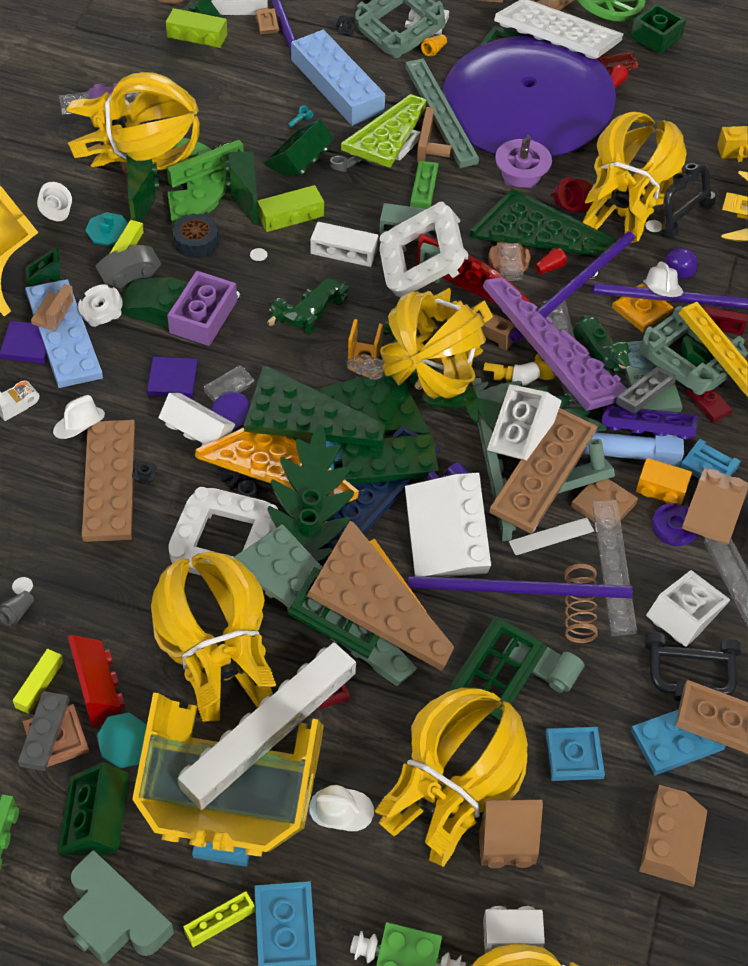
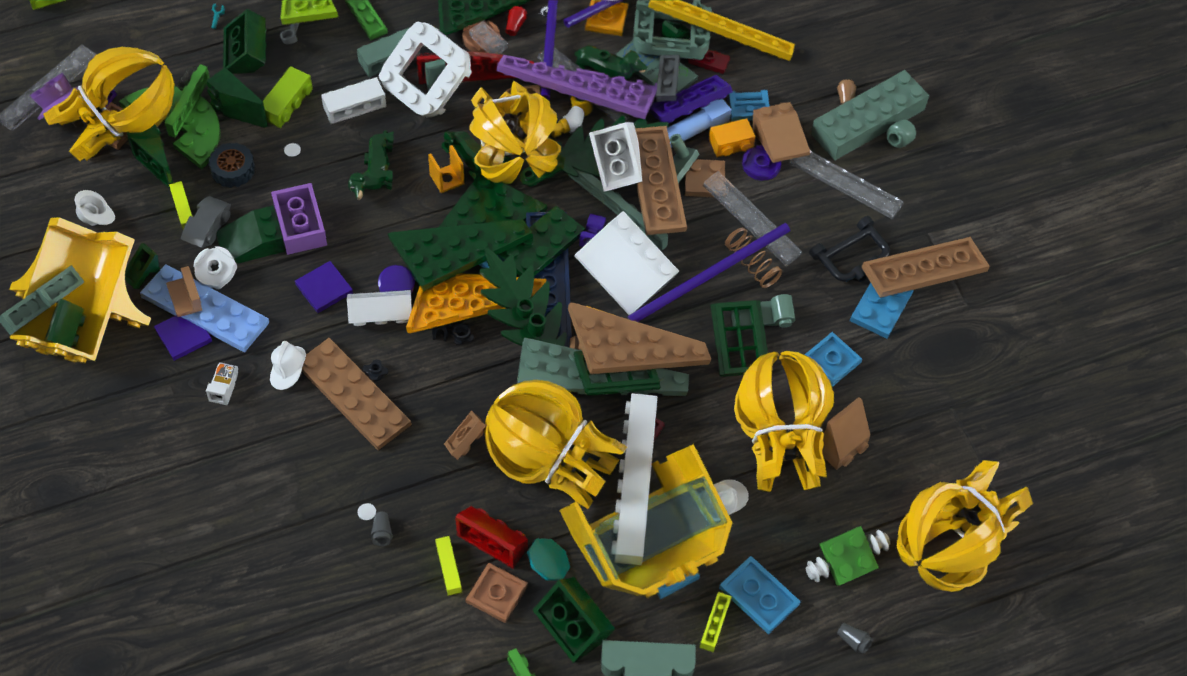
camera: 40 degrees left, 5 degrees up
dark grey plate [18,691,70,771] -> none
teal piece [85,212,128,246] -> none
white plate [169,487,278,575] -> none
clear plate [204,365,254,402] -> none
clear plate [346,354,385,380] -> none
white brick [483,906,545,953] -> none
white sticker [509,518,594,555] -> none
medium nougat slope [639,785,707,887] -> none
white slope [646,570,730,647] -> none
none -> medium nougat plate [444,411,486,460]

